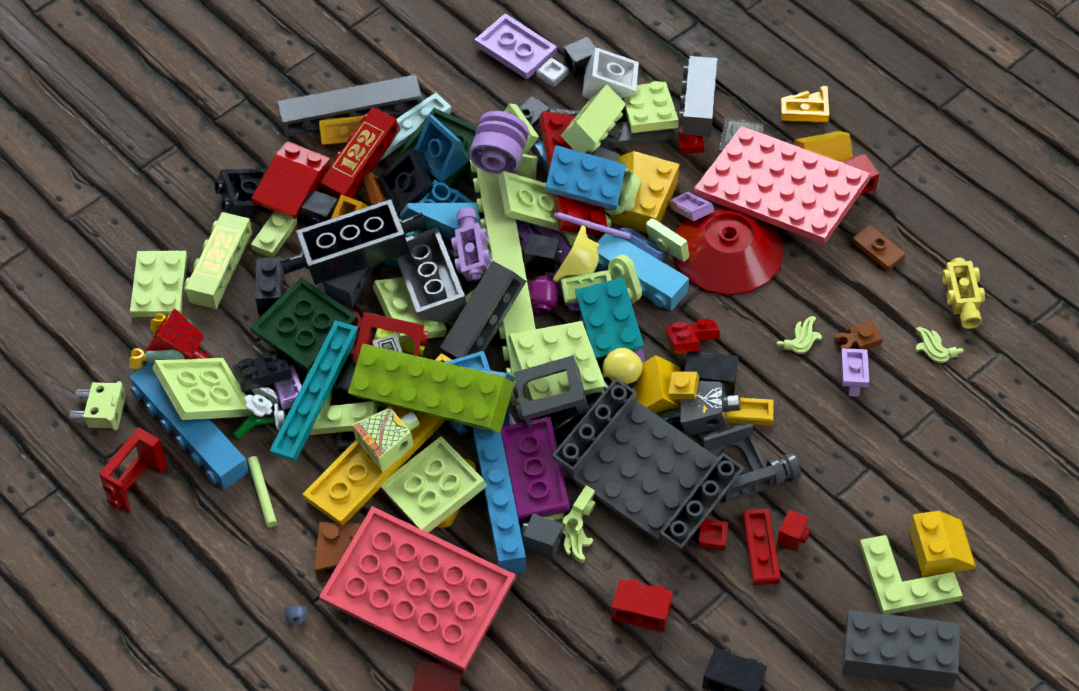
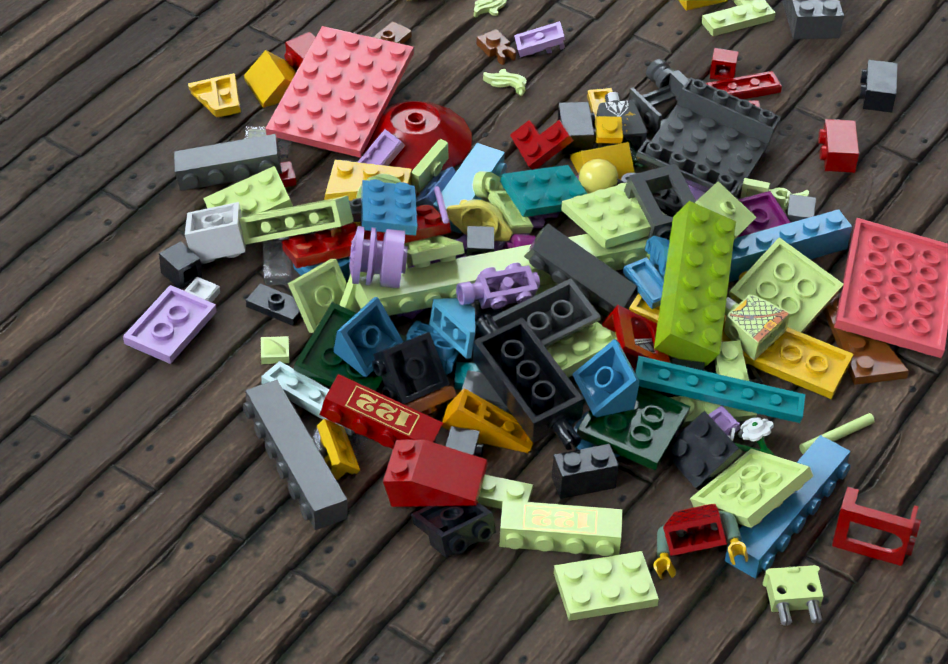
camera: 105 degrees left, 10 degrees down
none -> yellowish green tile [261,336,289,364]
none -> dark azure slope [572,339,640,417]
none -> yellowish green plate [695,182,756,240]

